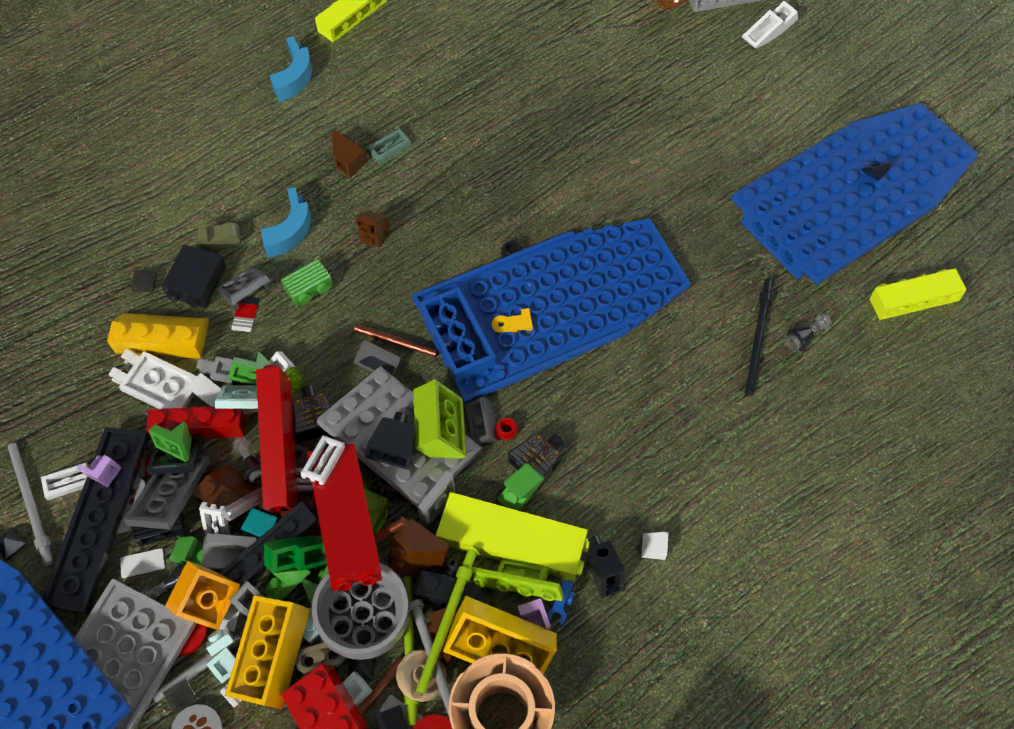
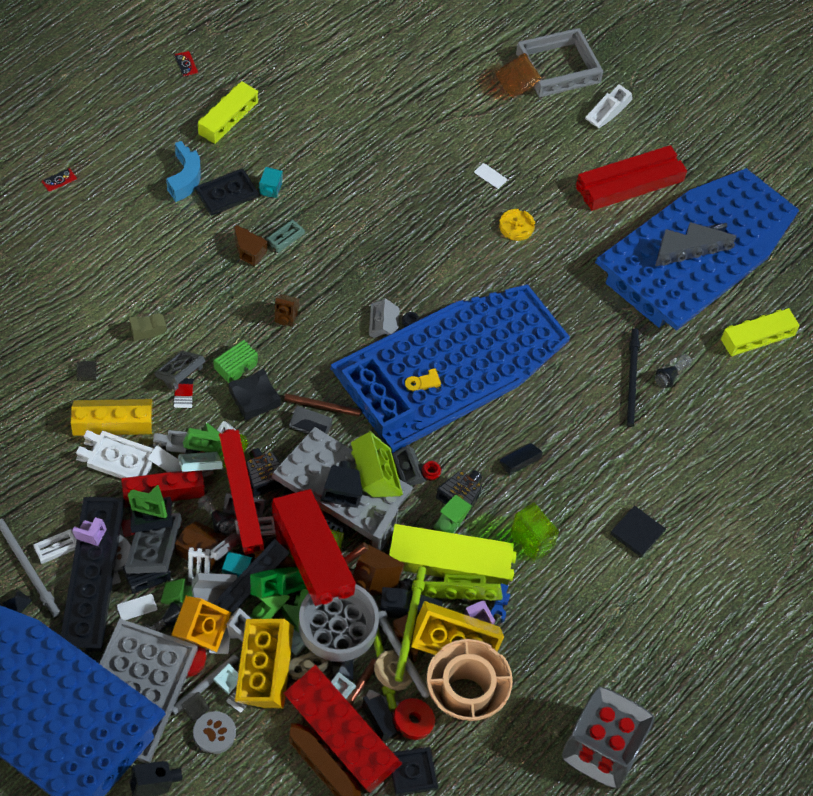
camera: 15 degrees left, 5 degrees down
black brick [161,245,227,308] -> none
light aqua plate [206,628,234,656] -> none
dark azure arch [261,187,311,258] -> none
white tile [301,435,345,486] -> none
black torso [587,535,625,599] -> none
white slope [641,532,668,560] -> none
none -> sticker [41,168,77,192]
none -> black tile [195,168,259,216]
none -> black brick [229,369,281,420]
none -> teal brick [259,167,283,198]
none -> light grey panel [369,298,399,338]
none -> white sticker [474,163,508,189]
none -> yellow tile [499,209,535,241]
none -> black slope [499,443,543,476]
none -> clear neon green brick [511,502,559,562]
none -> red brick [576,145,687,211]
none -> black tile [610,505,666,558]
none -> dark grey slope [655,222,736,266]

